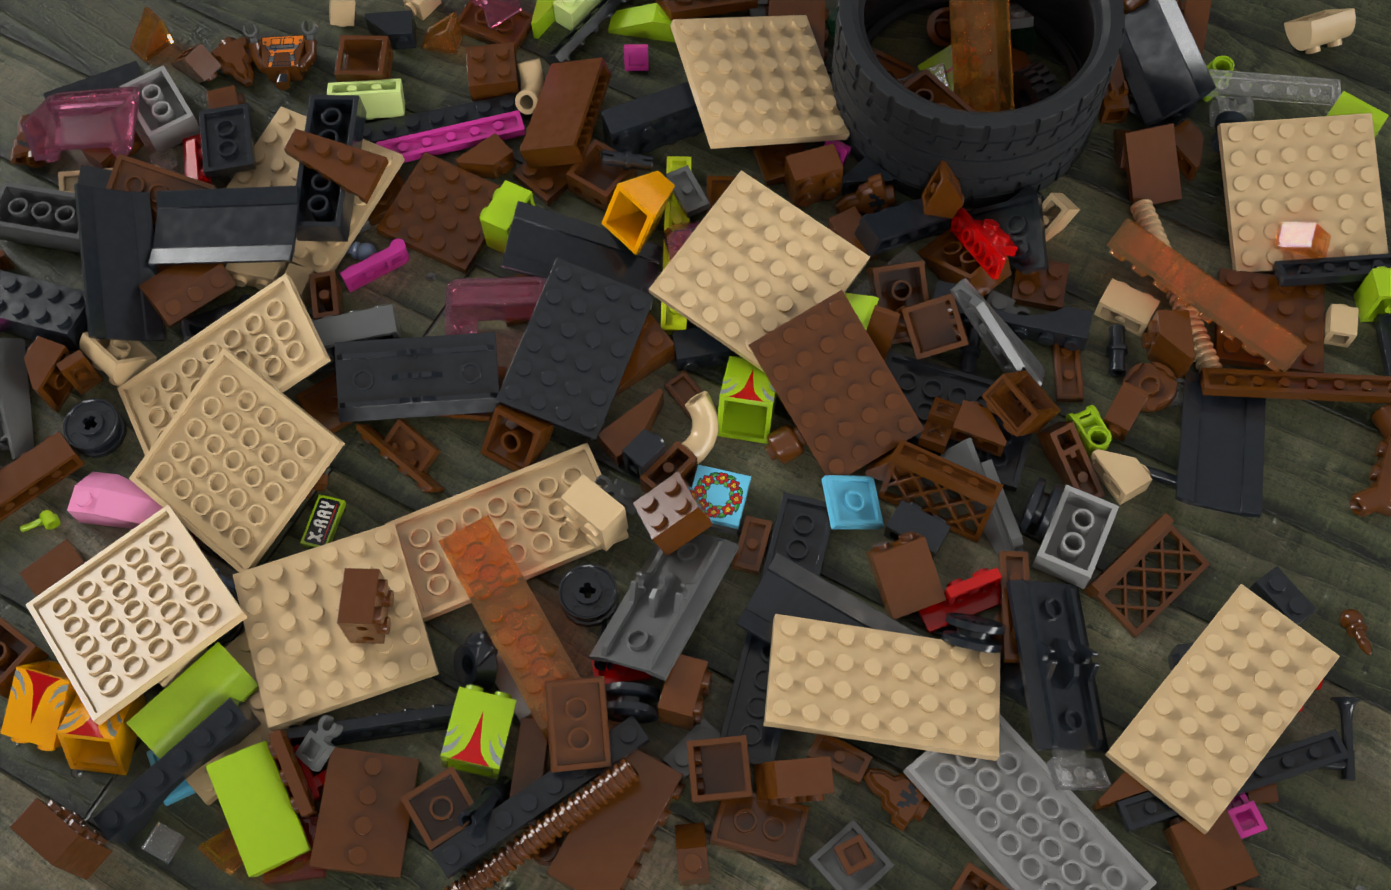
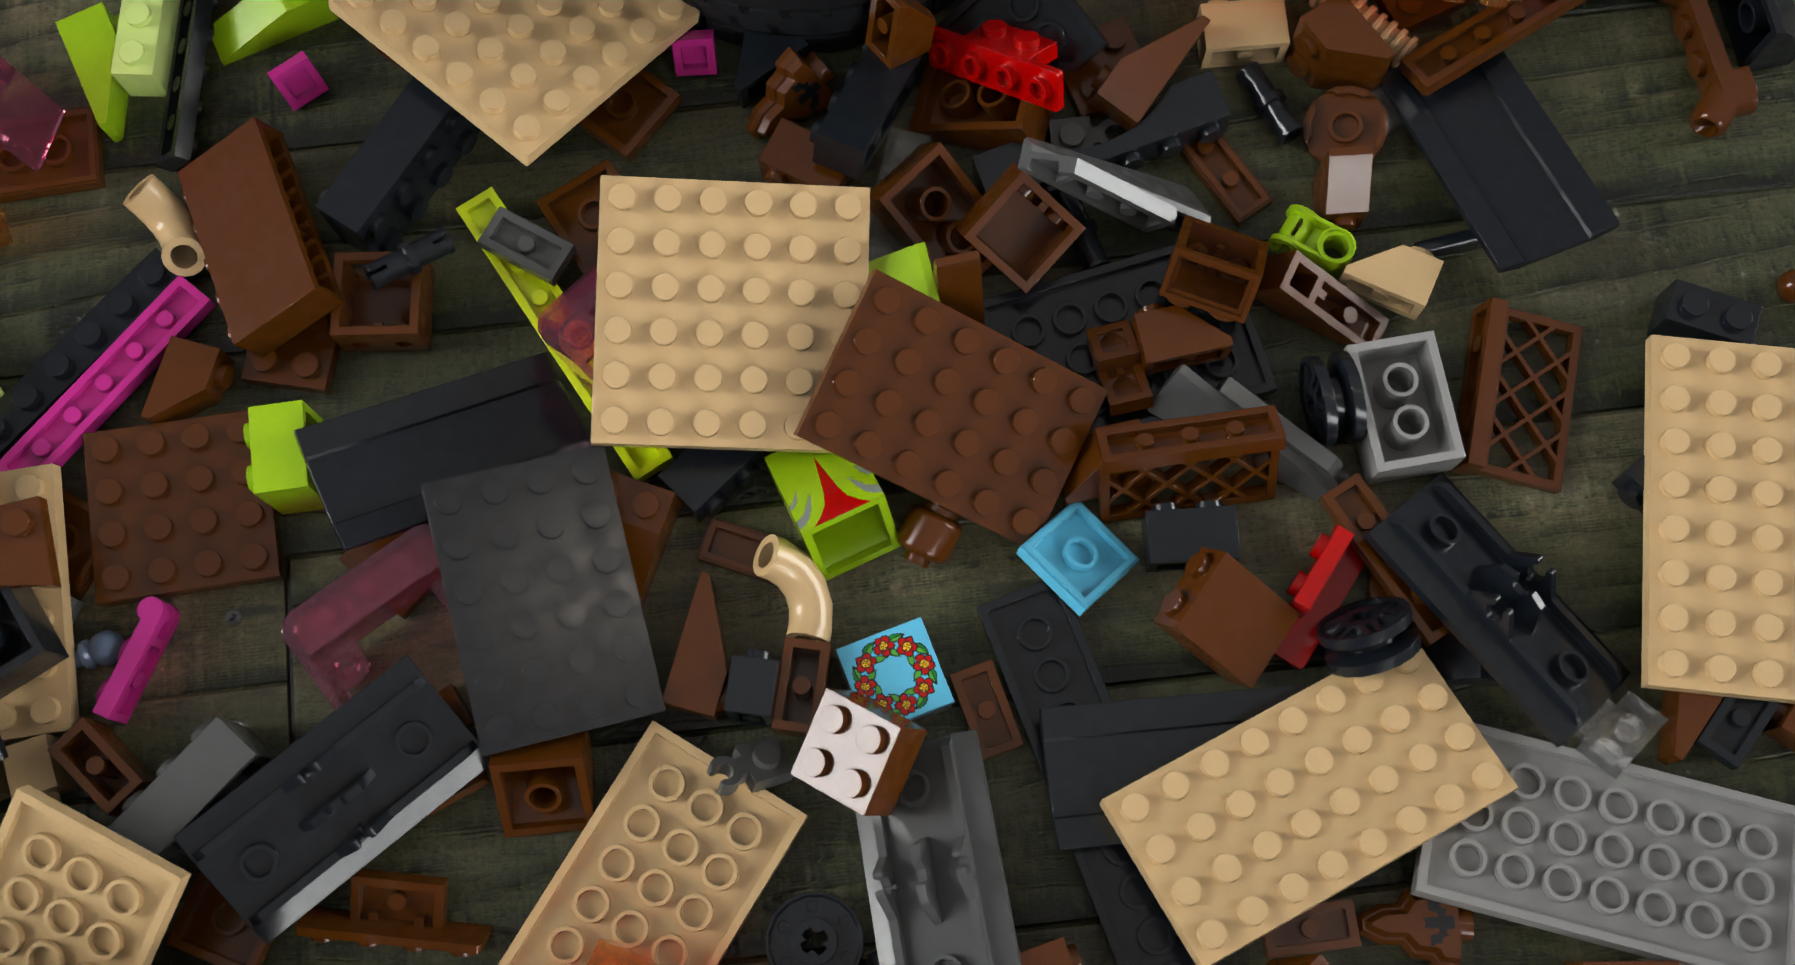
camera: 35 degrees left, 10 degrees up
reddish brown piece [466,42,520,102] -> none
tan brick [560,474,628,551] -> none
light orange slope [601,171,675,255] -> none
reddish brown brick [784,143,843,207] -> none
none -> reddish brown slope [1089,15,1211,131]

